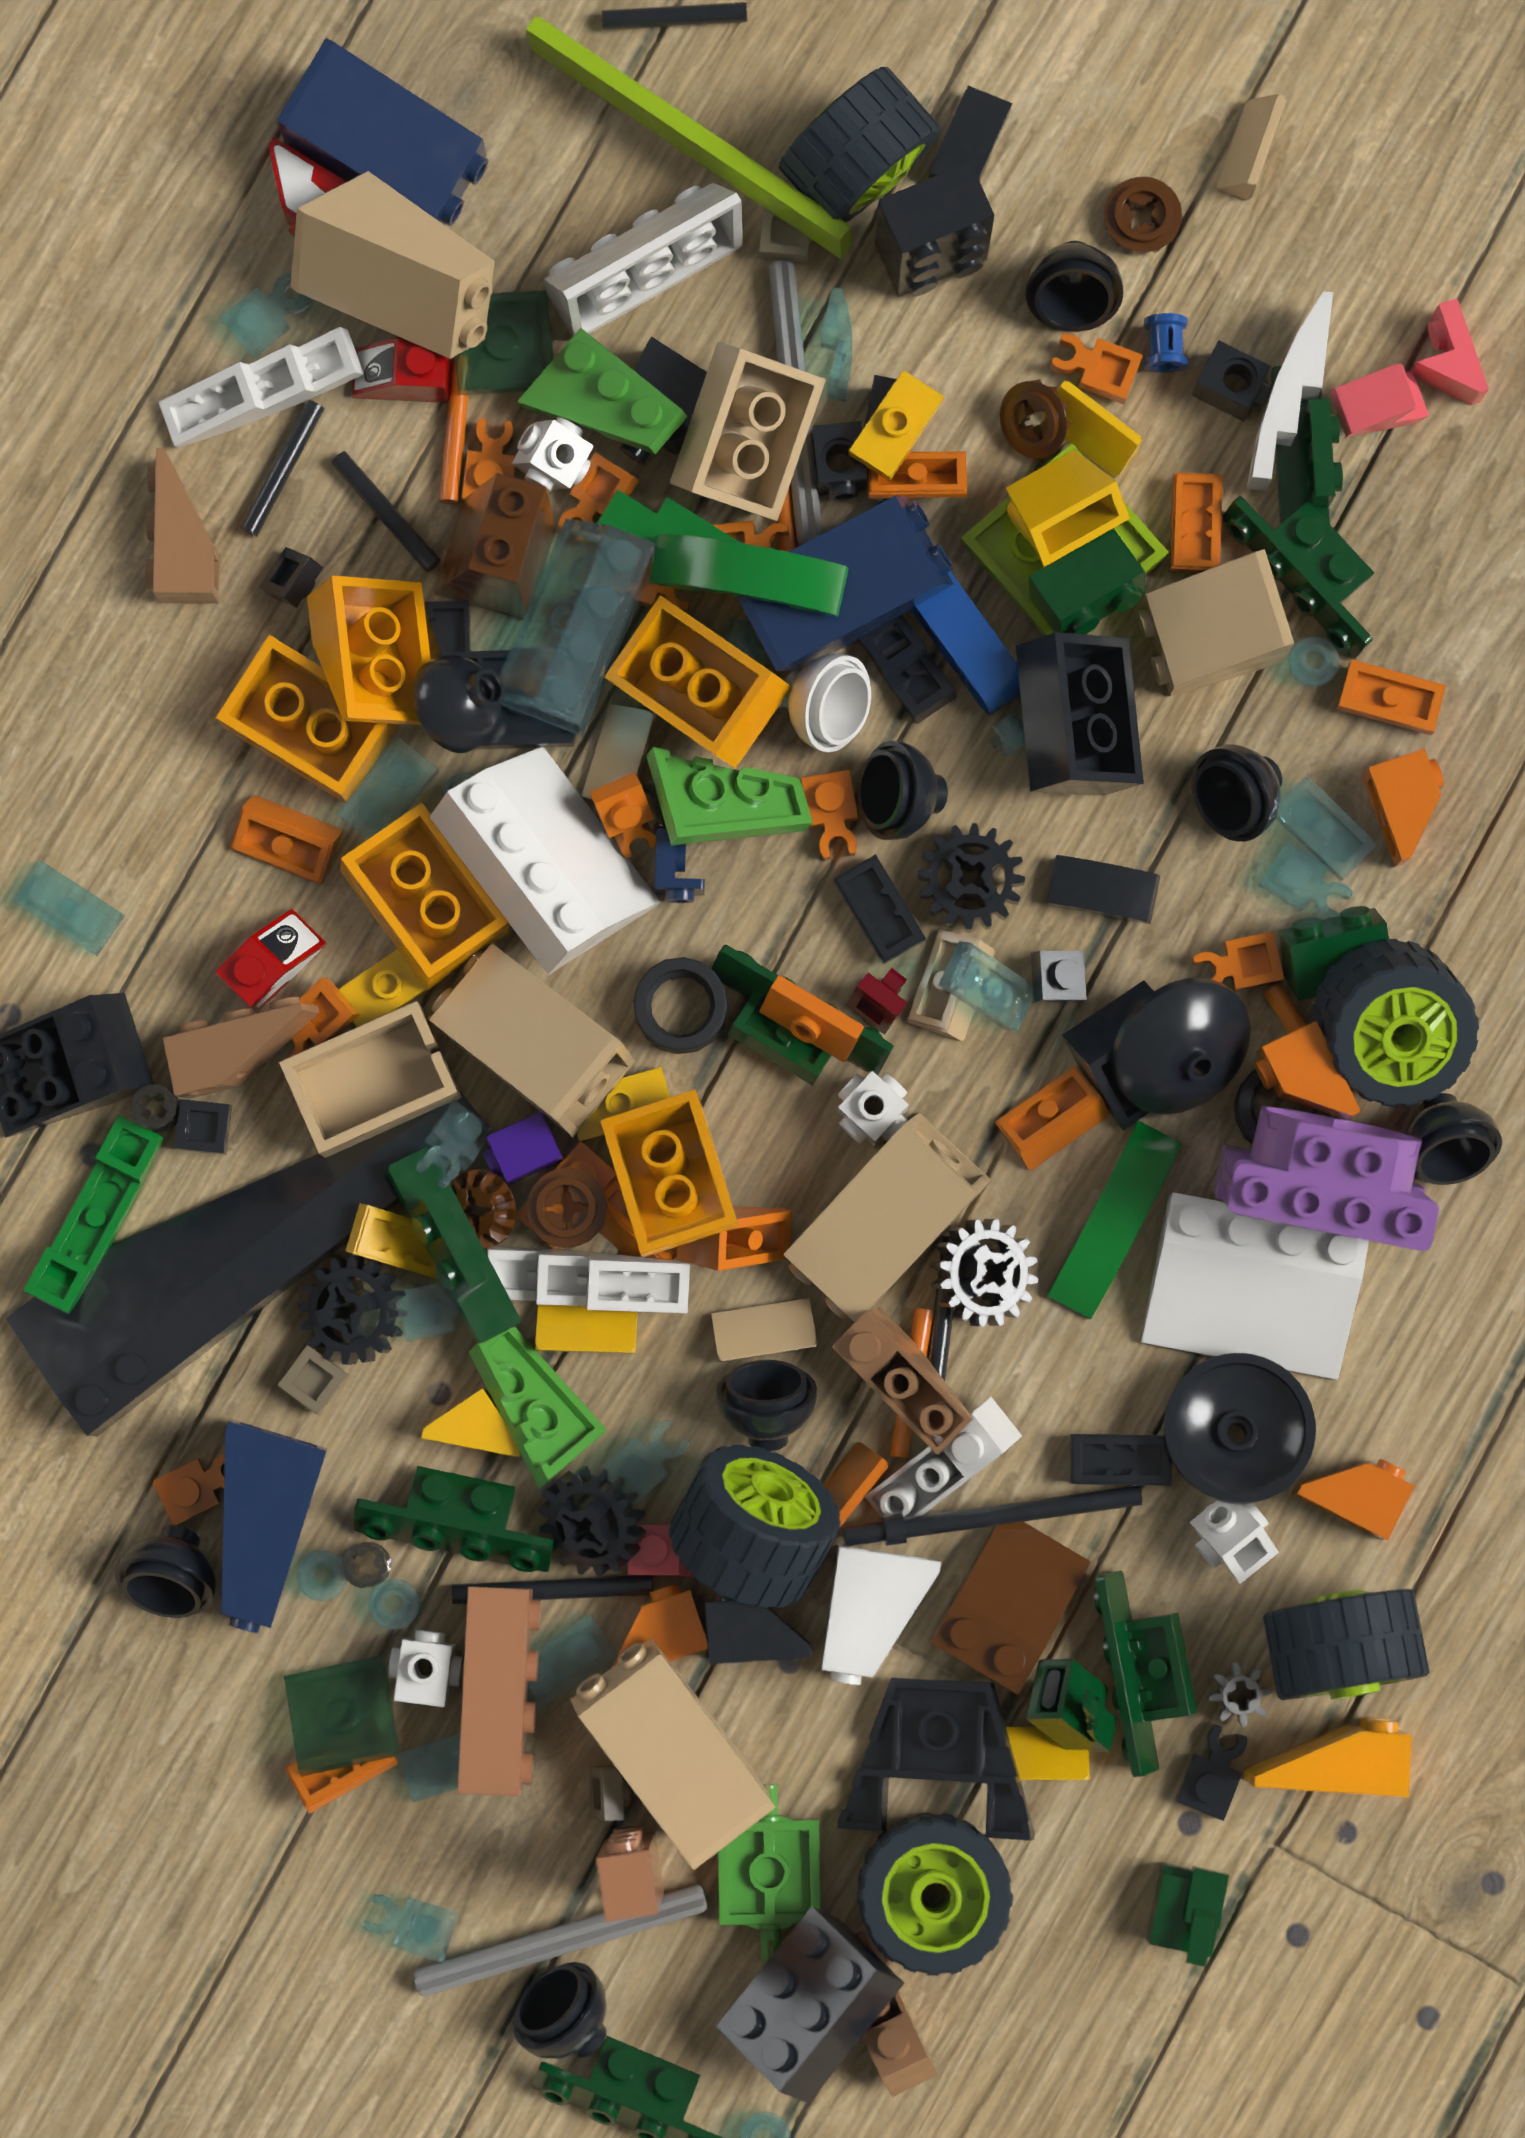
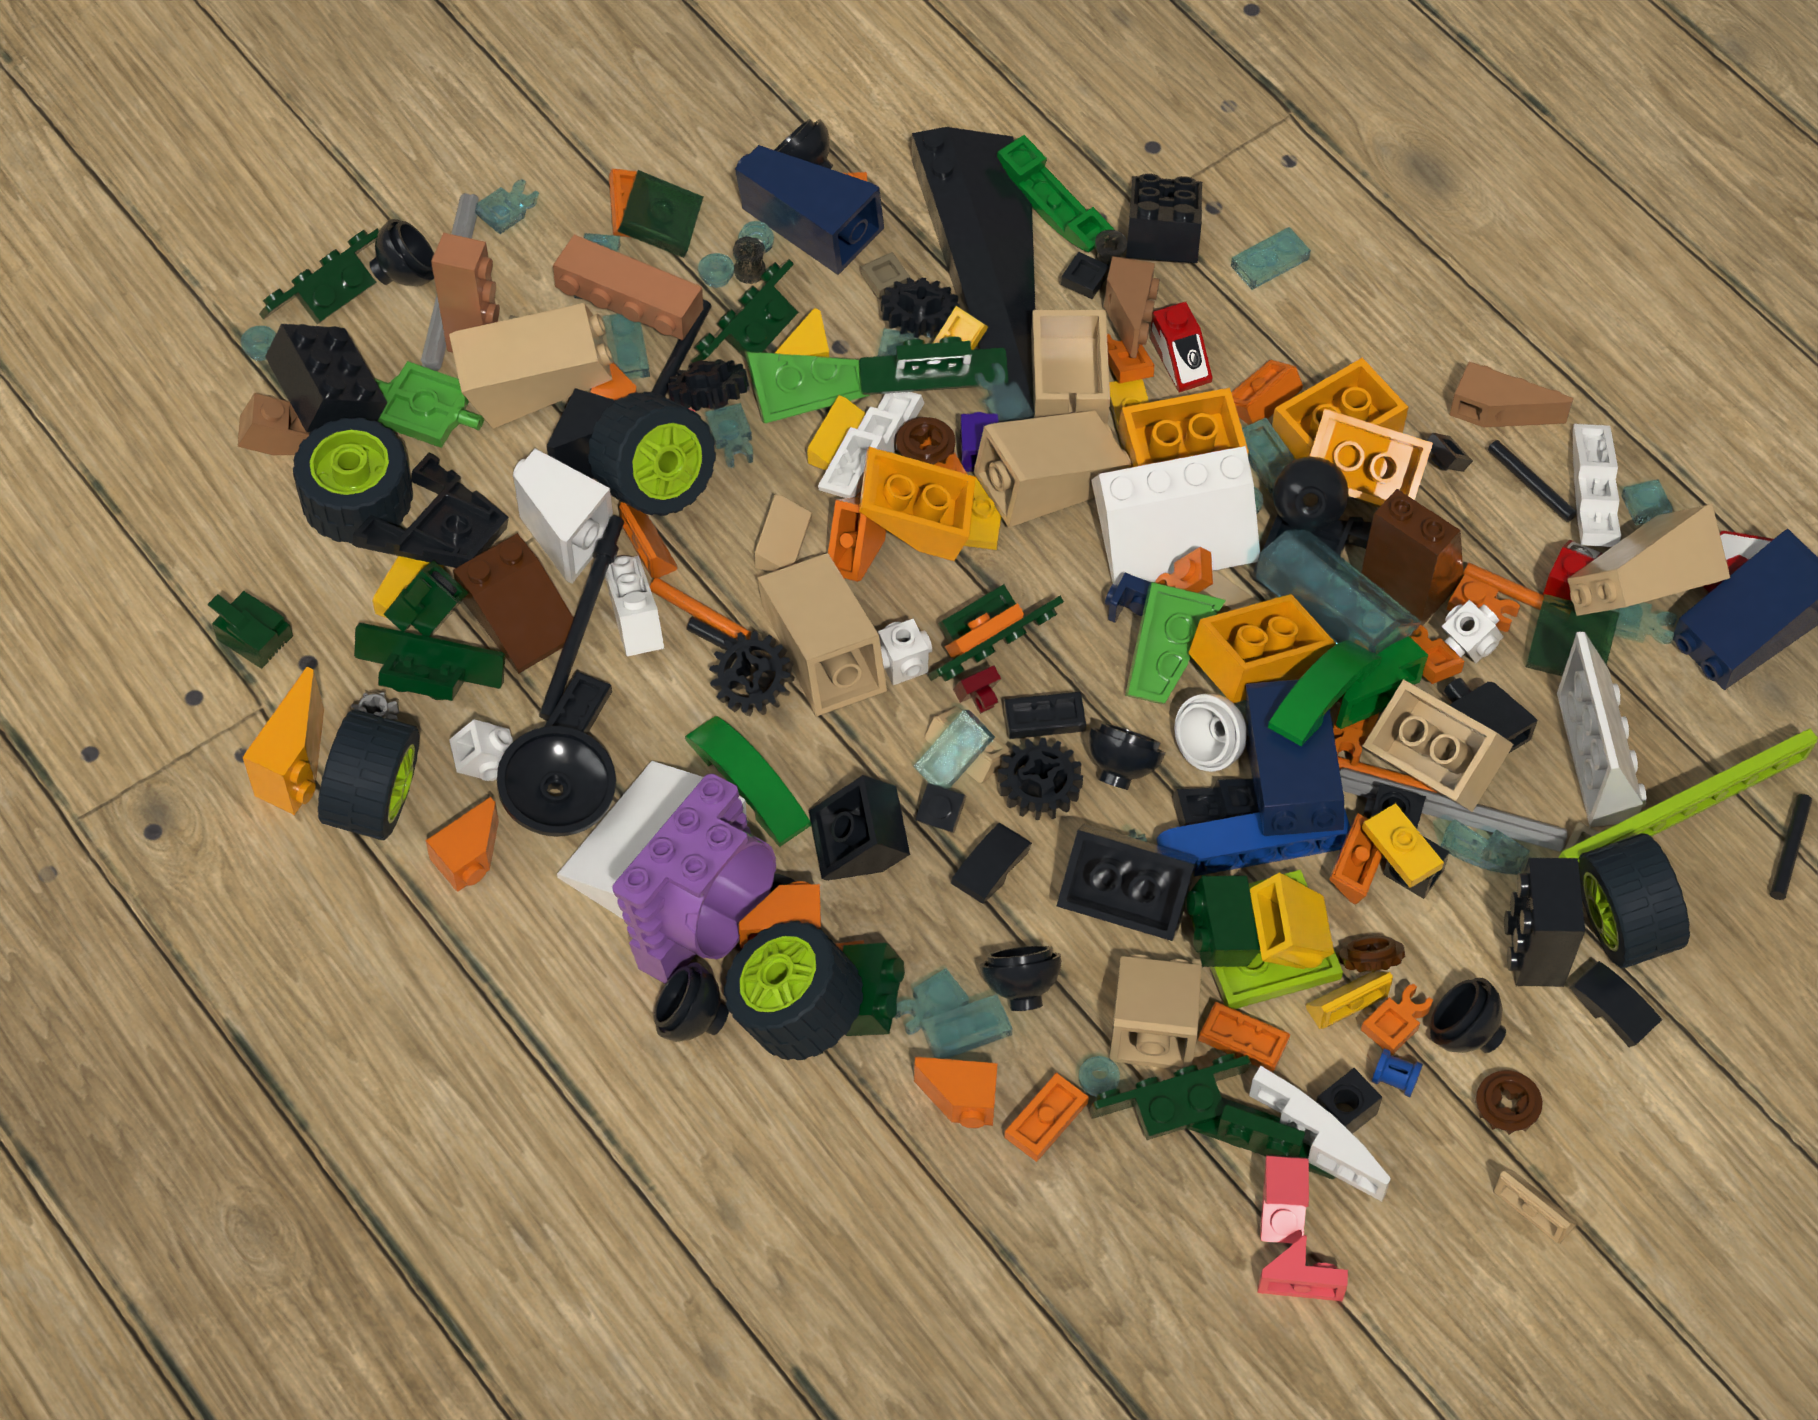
camera: 110 degrees right, 25 degrees down
black bar [331,451,441,573] -> none
white brick [388,1630,463,1707] -> none
reddish brown gear [451,1169,516,1249] -> none
bright green wing [517,328,688,454] -> none
black tyre [633,957,728,1054] -> none
black piece [716,1360,817,1452] -> none
orange plate [801,770,858,861] -> none
medium nougat slope [832,1307,973,1455] -> none
orange slope [995,1065,1109,1170] -> none
black dish [1112,978,1251,1114] -> none
black plate [1175,1724,1247,1821] -> none
orange plate [1191,931,1284,992] -> none

